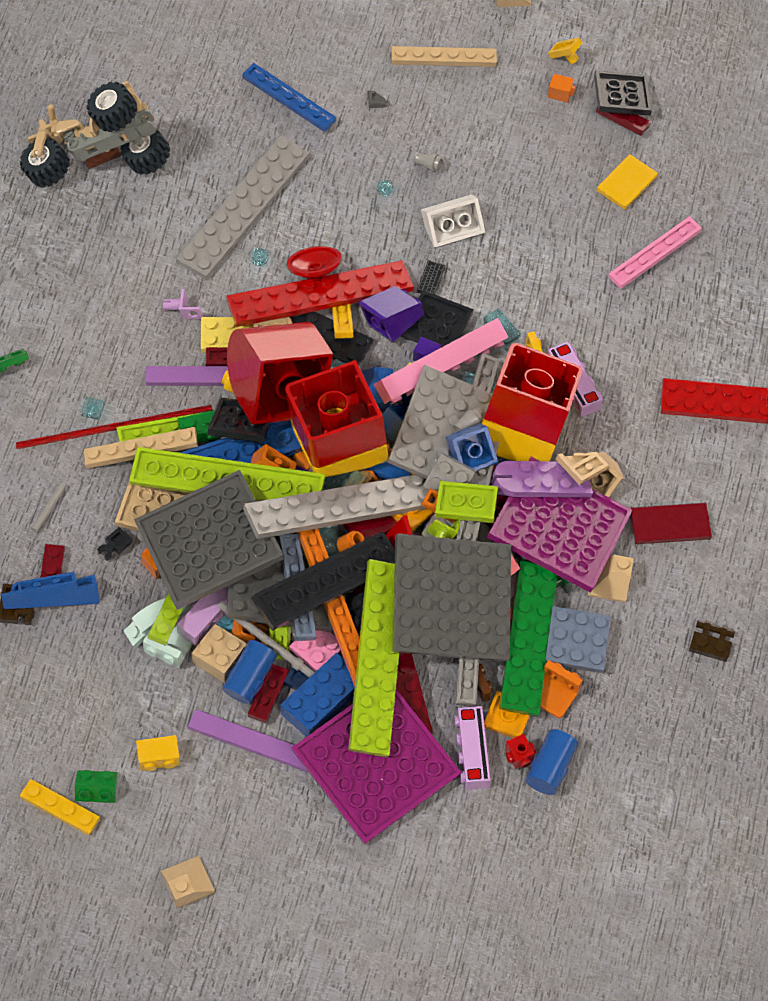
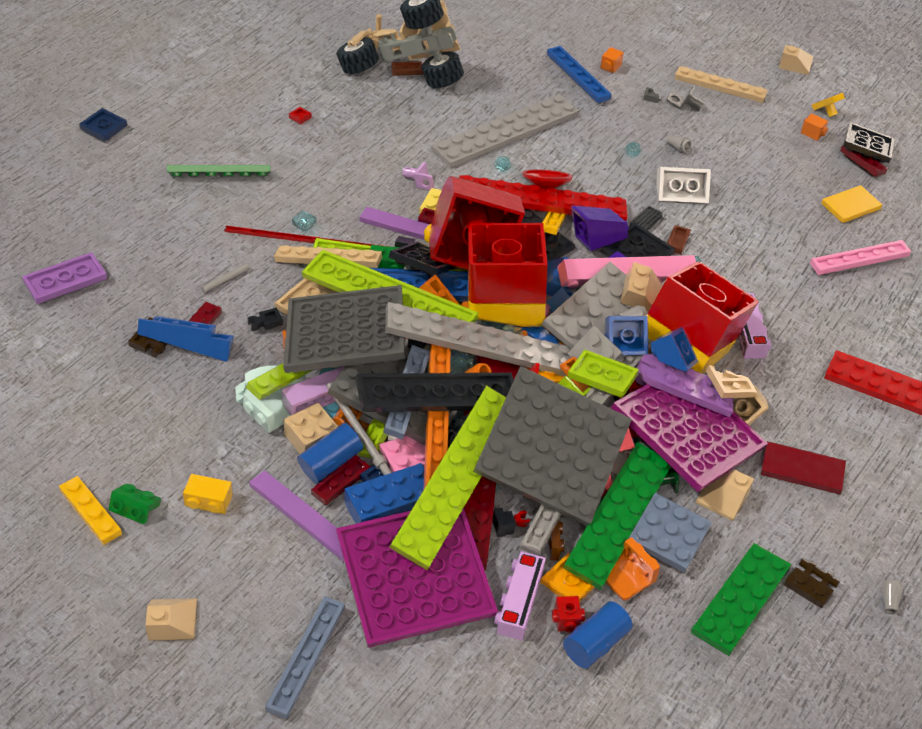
camera: 20 degrees right, 15 degrees down
none -> sand blue plate [265,596,345,719]
none -> red tile [289,106,312,125]
none -> black tile [395,236,416,247]
none -> black piece [492,508,530,537]
none -> orange brick [600,47,624,73]
none -> tan slope [620,262,662,312]
none -> blue slope [651,327,699,372]
none -> dark grey bracket [666,86,704,111]
none -> copper tile [667,225,691,255]
none -> green plate [691,543,791,656]

